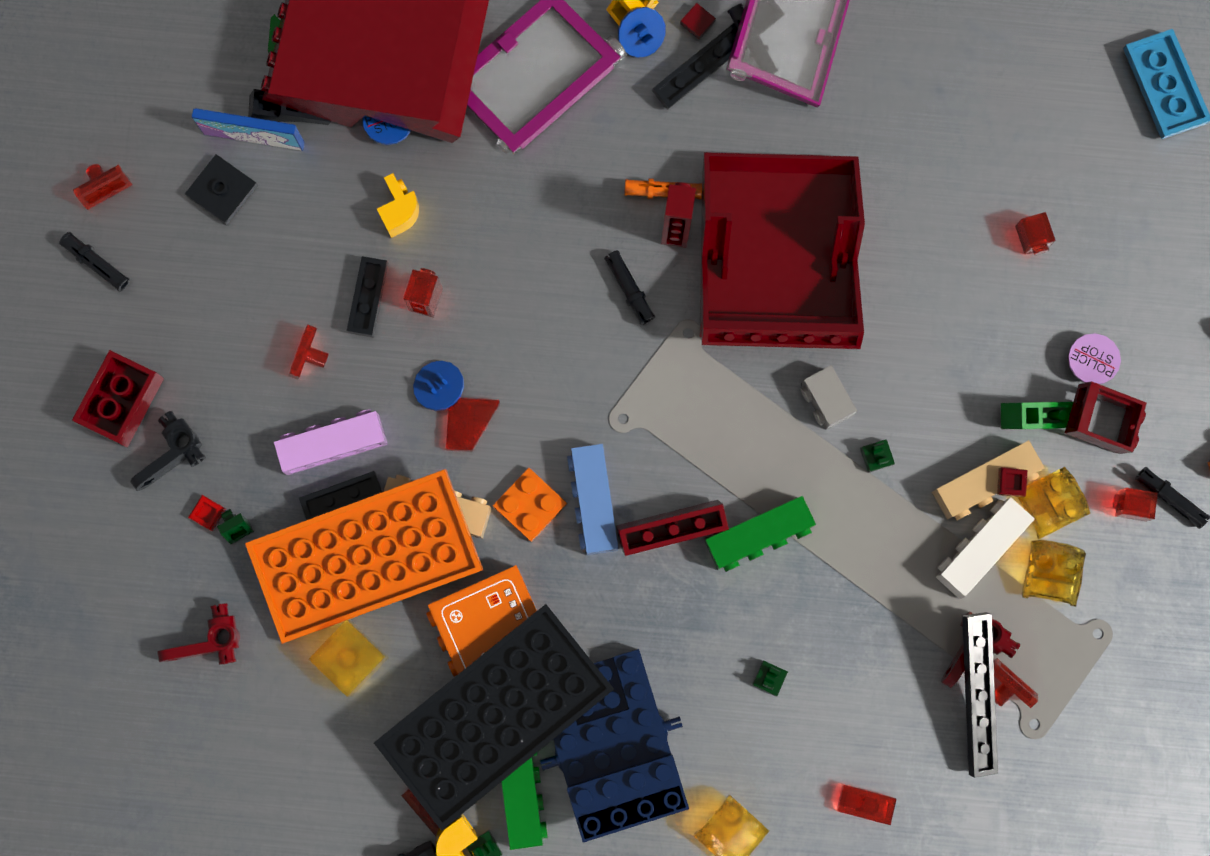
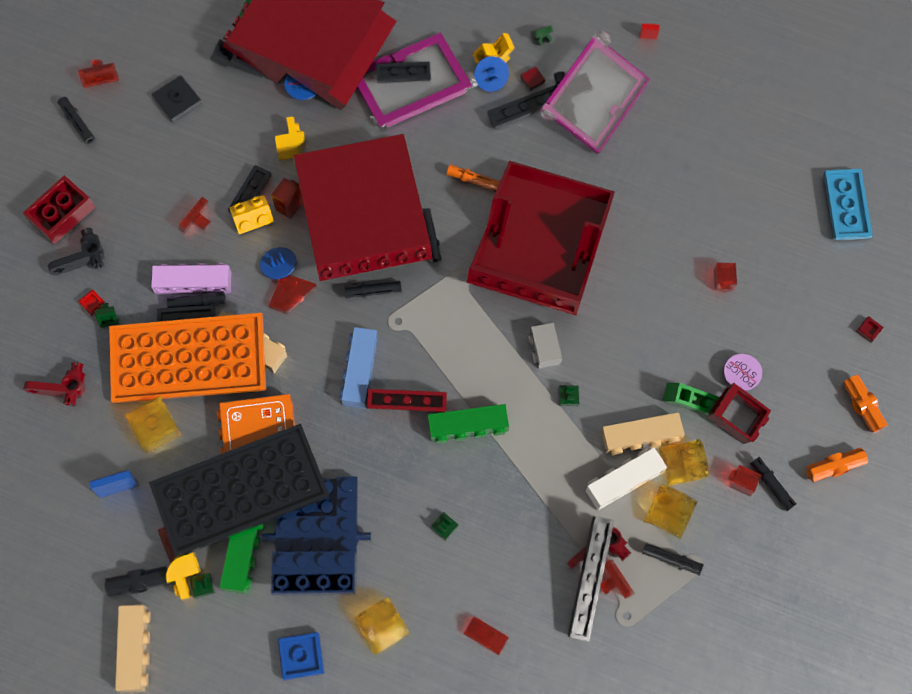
camera: 15 degrees right, 10 degrees down
tile [192,108,305,151] -> none
orange plate [493,468,567,542] -> none
dark red brick [661,182,696,248] -> none
dark red tile [997,467,1028,497] -> none
none -> blue tile [89,470,139,498]
none -> black pin [167,291,226,308]
none -> yellow bracket [229,195,274,234]
none -> dark red panel [294,134,432,281]
none -> black pin [344,280,402,299]
none -> black plate [376,61,431,84]
none -> black pin [642,542,704,576]

